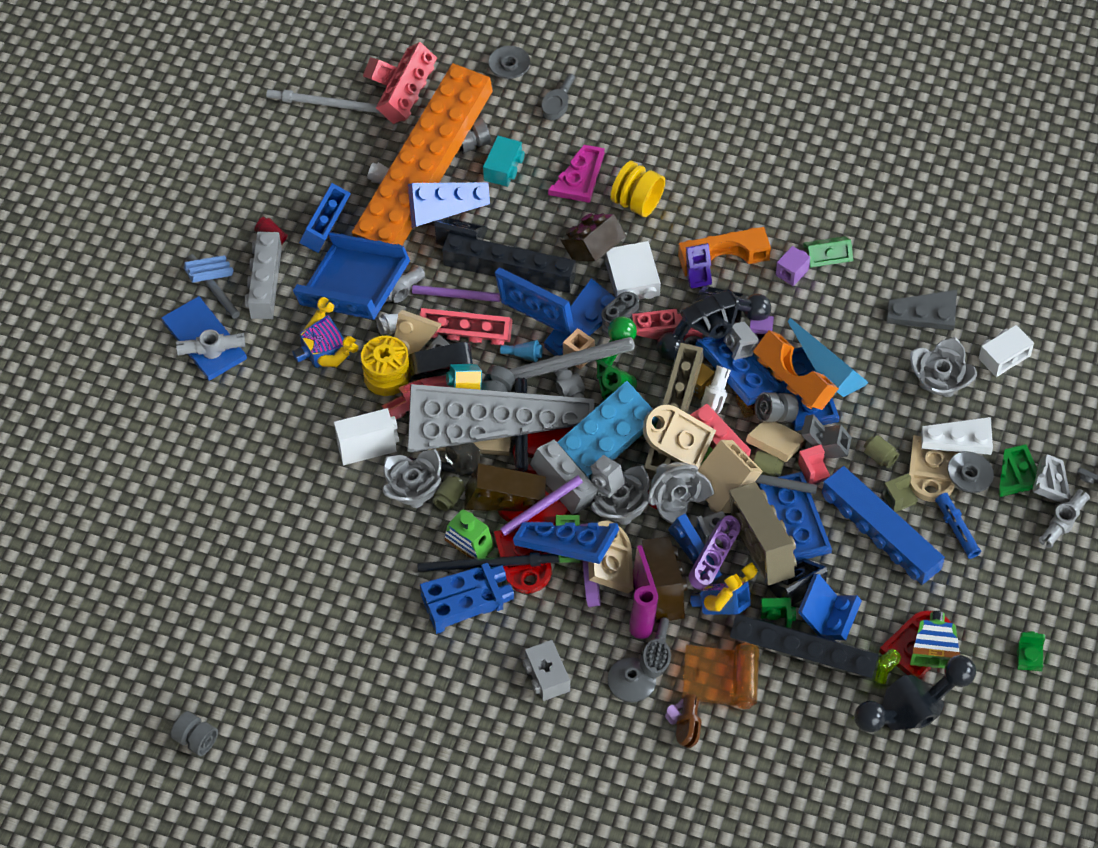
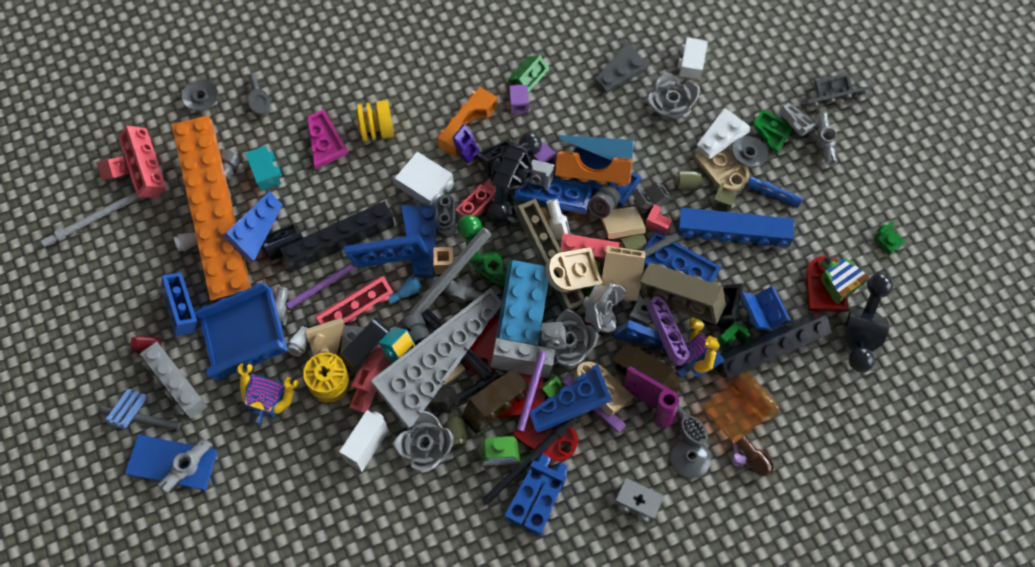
camera: 45 degrees left, 10 degrees up
dark brown brick [560,213,626,261] -> none
clear neon green arm [875,649,901,684] -> none

